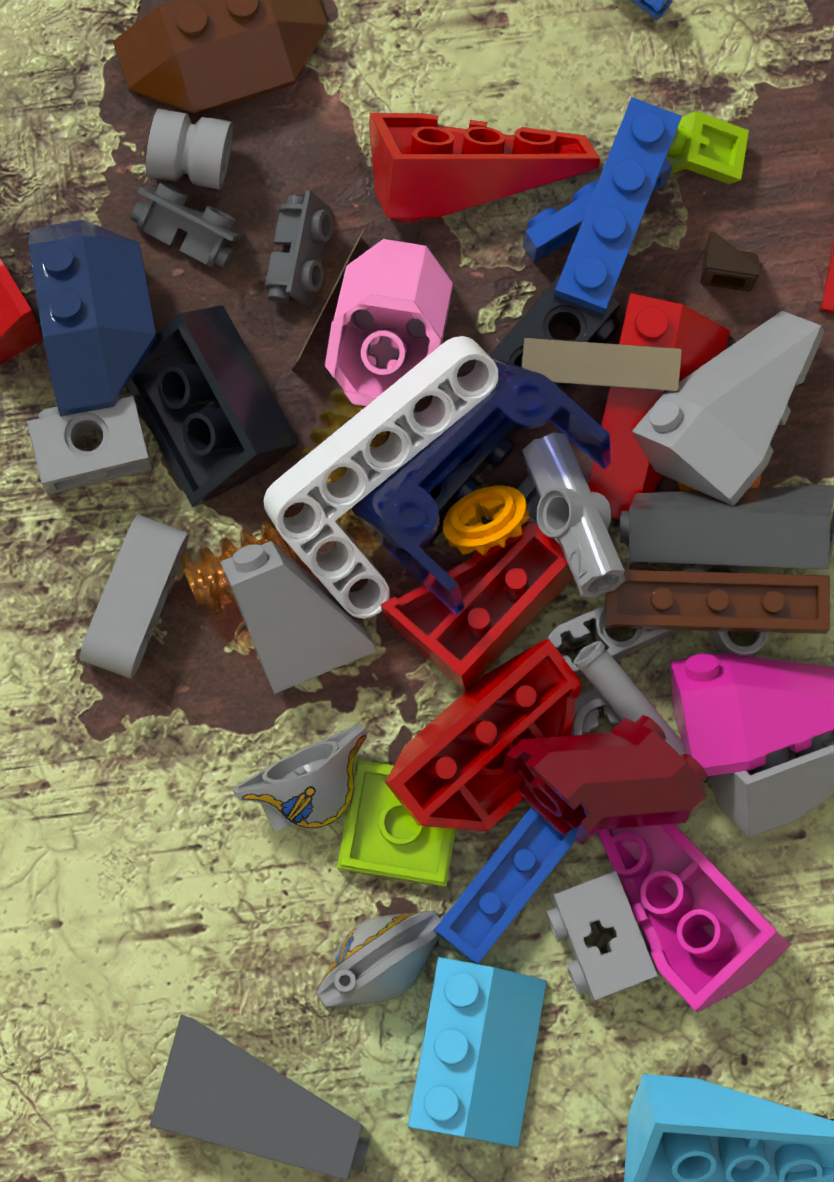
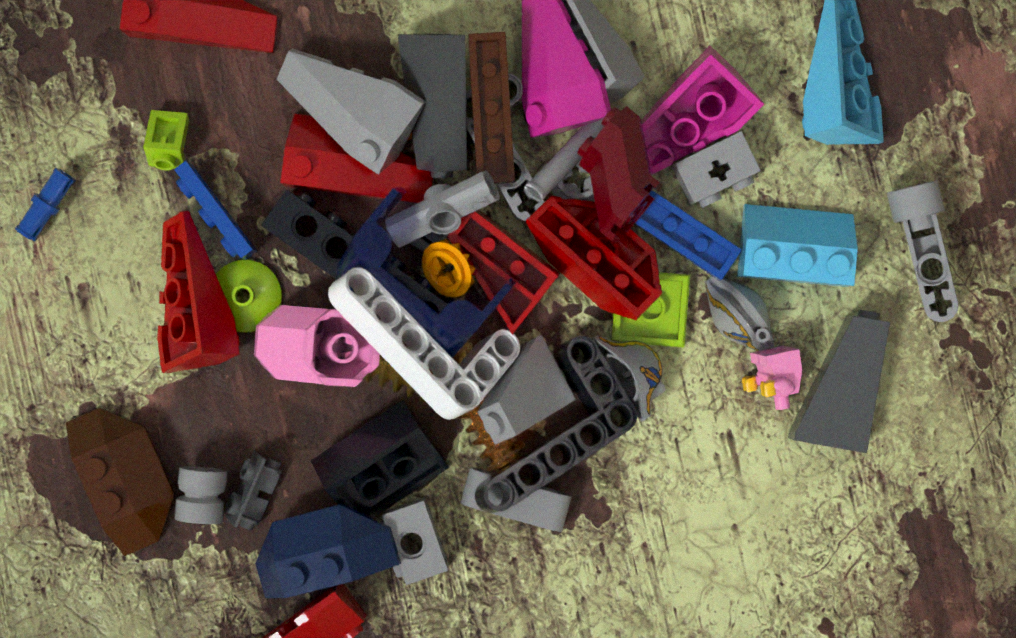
camera: 90 degrees left, 10 degrees up
dark grey hinge [264,190,333,310] -> none
dark tan sticker [292,226,366,369] -> none
dark tan sticker [520,338,682,391] -> none
blue plate [554,97,682,315] -> none
dark brown slope [700,231,760,292] -> none
none -> lime dish [216,260,282,332]
none -> black beam [475,336,637,513]
none -> bright pink piece [742,346,802,410]

